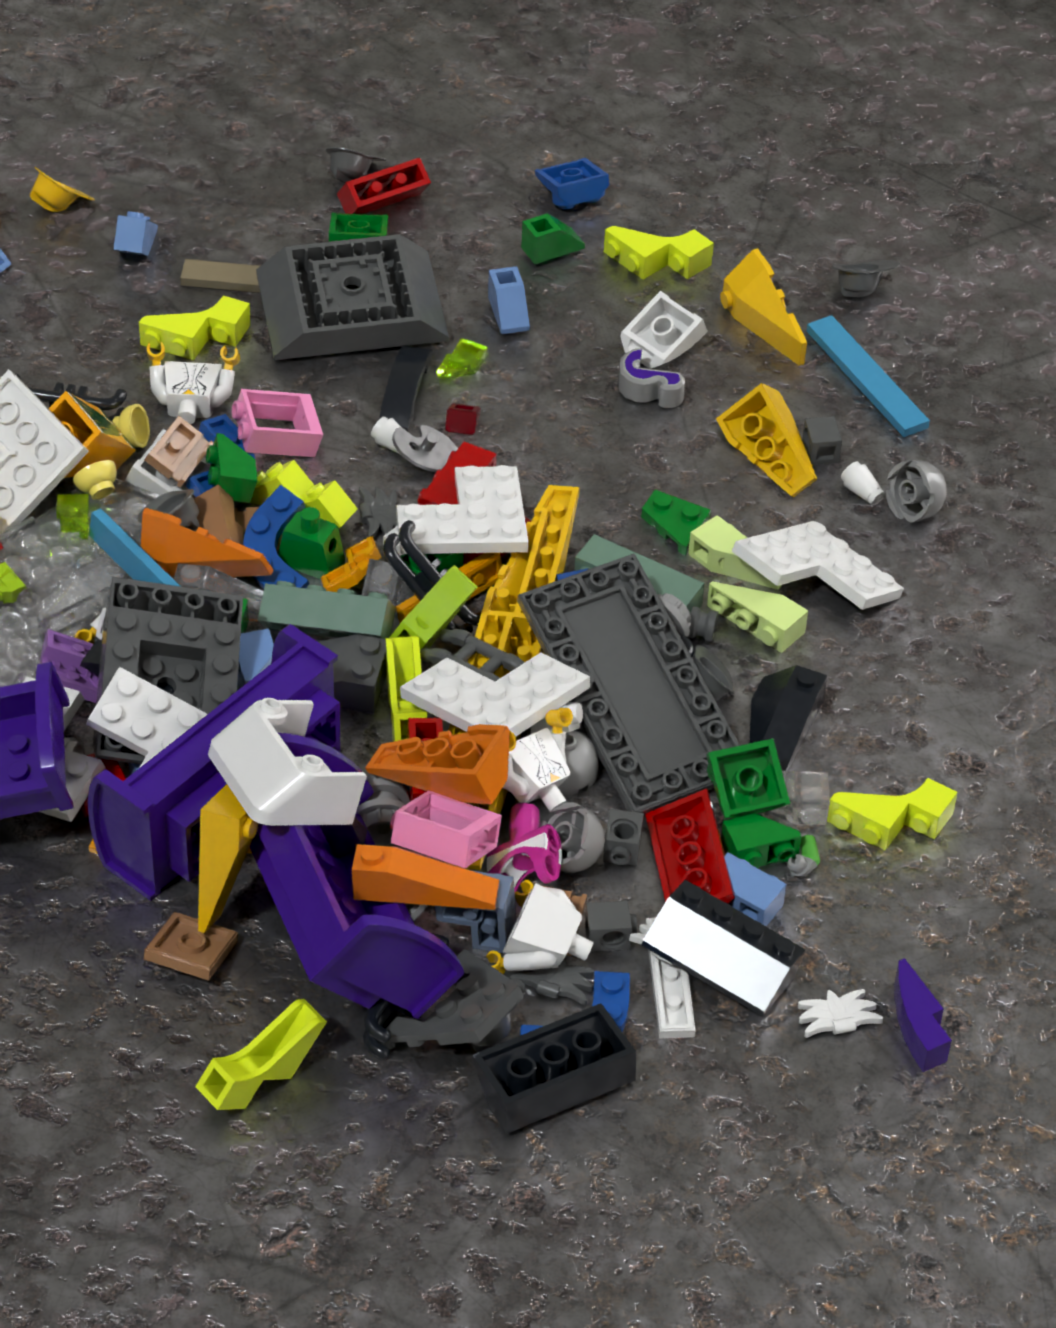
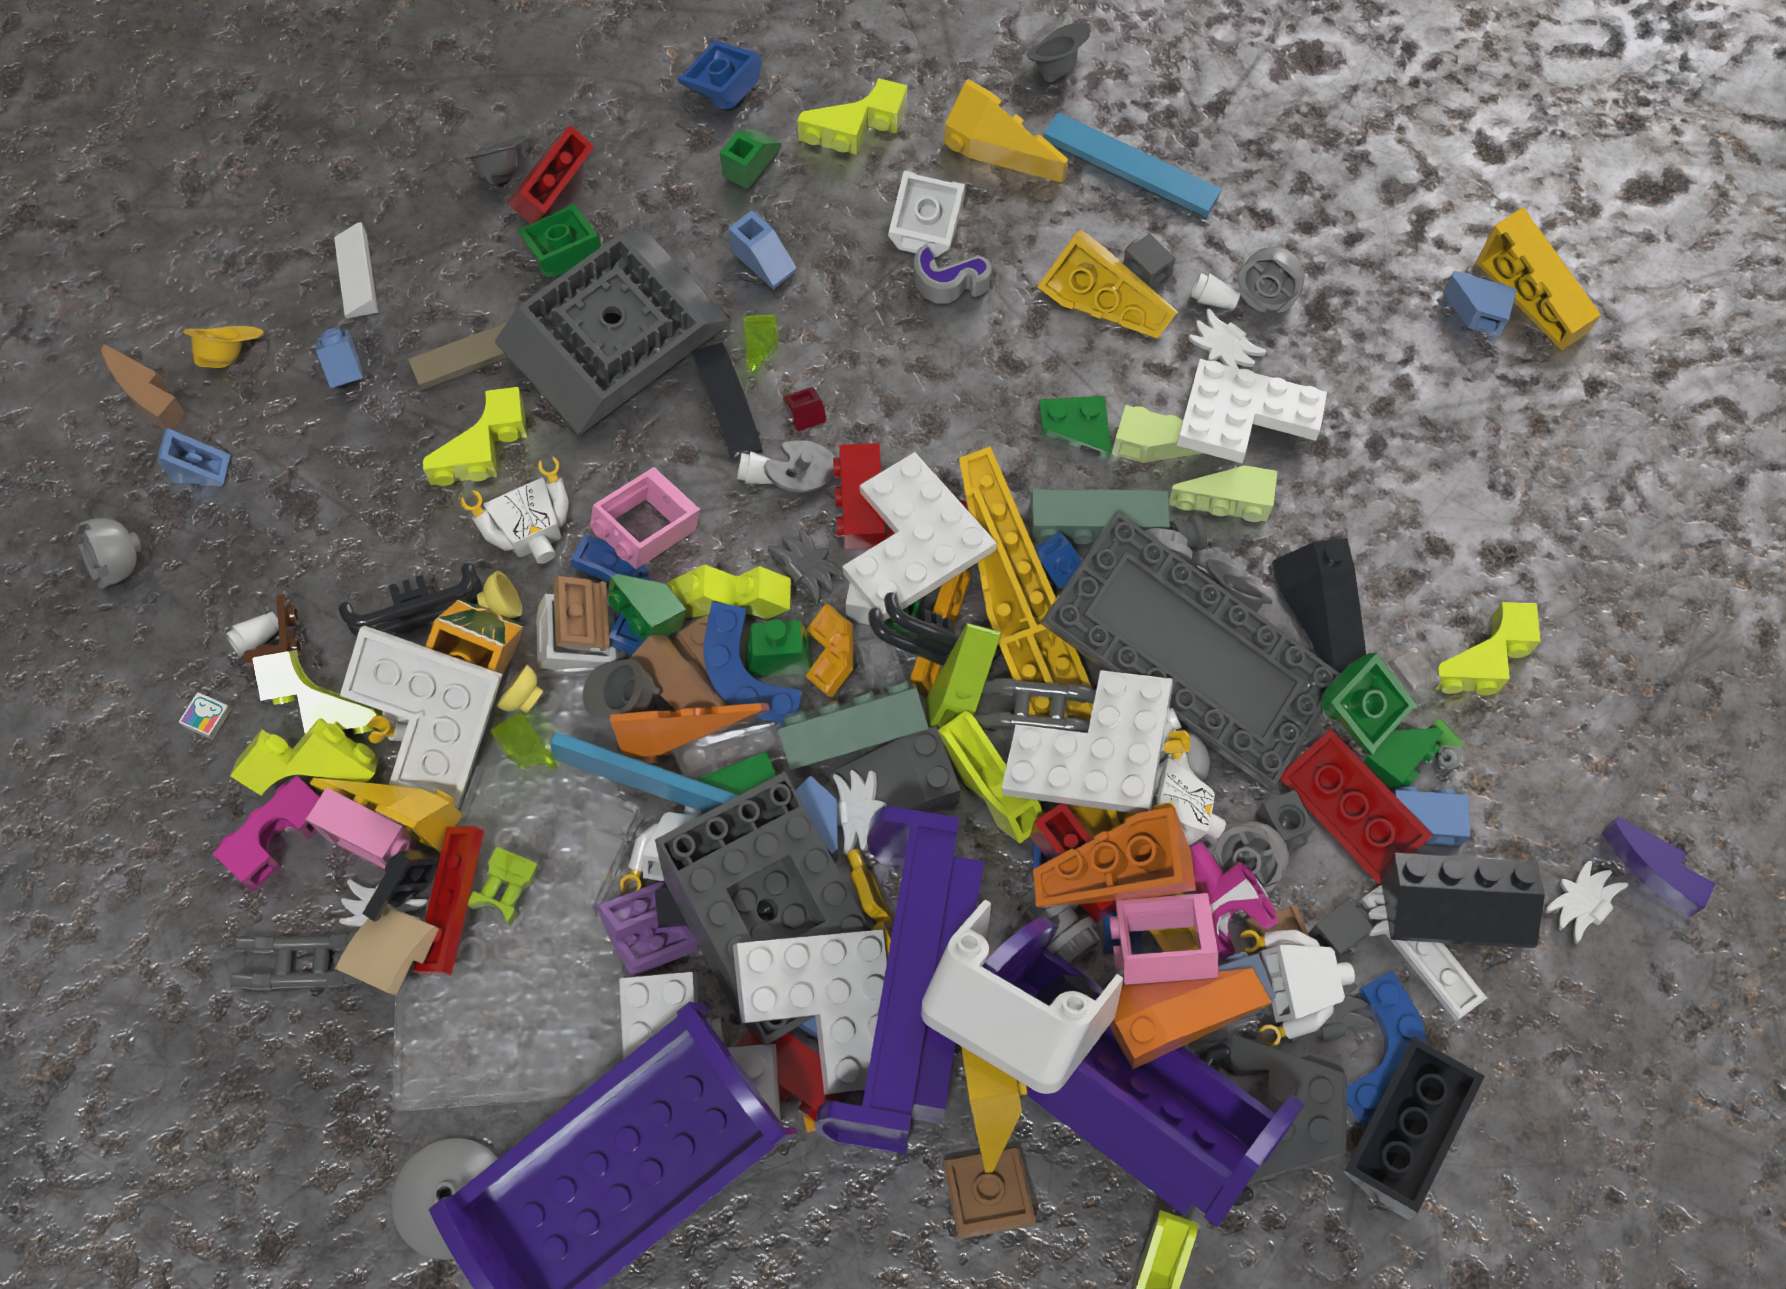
camera: 30 degrees left, 20 degrees up
none -> white slope [334,222,378,318]
none -> white piece [1188,309,1266,369]

